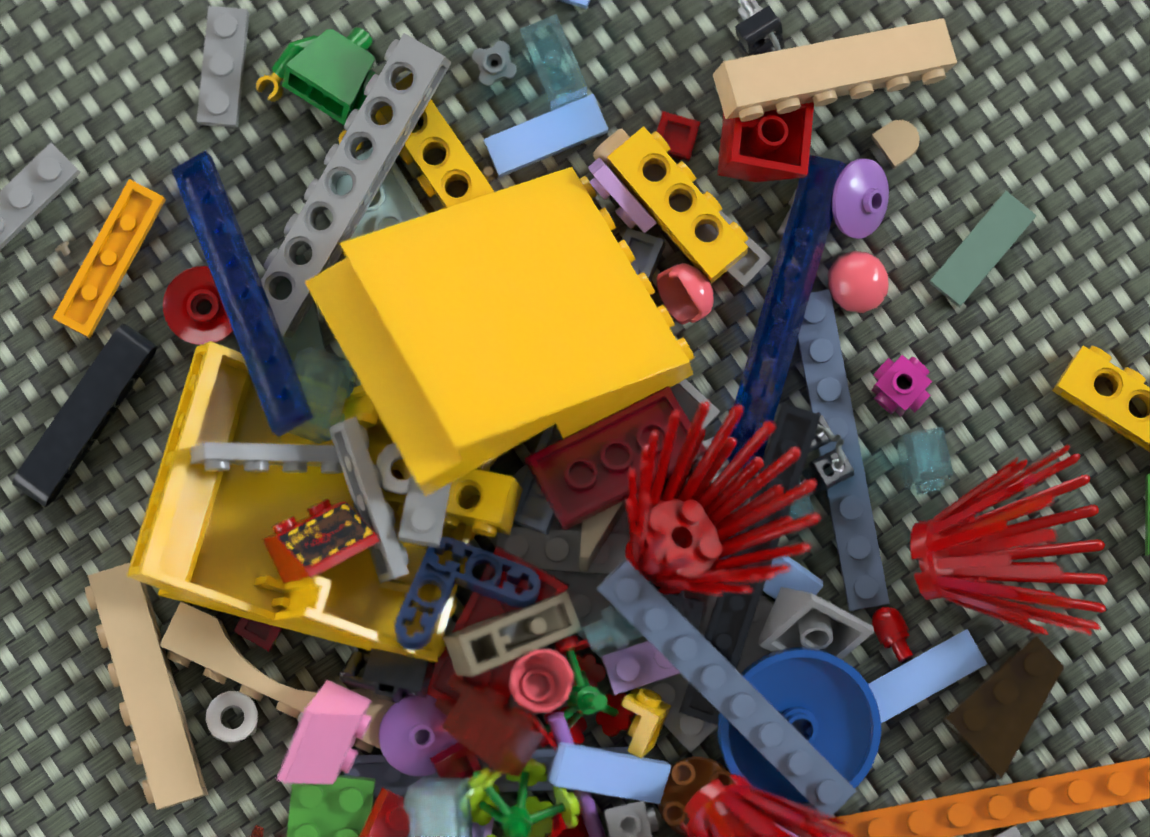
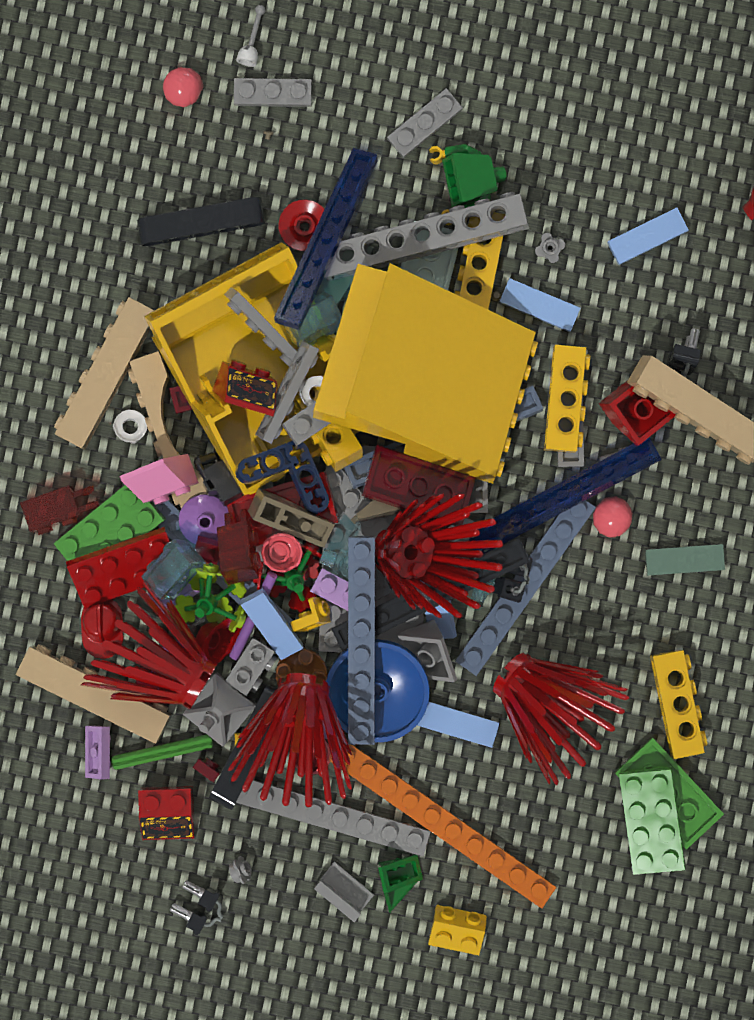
camera: 40 degrees right, 5 degrees up
light orange plate [53,179,166,339] -> none
clear light blue brick [520,14,587,111] -> none
lavender plate [588,157,657,233] -> none
tan tile [593,128,630,165] -> none
coral hair [656,263,714,325] -> none
red tile [657,111,701,162] -> none
medium lavender dish [832,158,889,238] -> none
tan tile [871,120,920,169] -> none
dark pink brick [871,355,932,417] -> none
red cylinder [871,606,913,662] -> none
clear light blue brick [896,427,953,495] -> none
dark brown wedge [942,636,1065,780] -> none

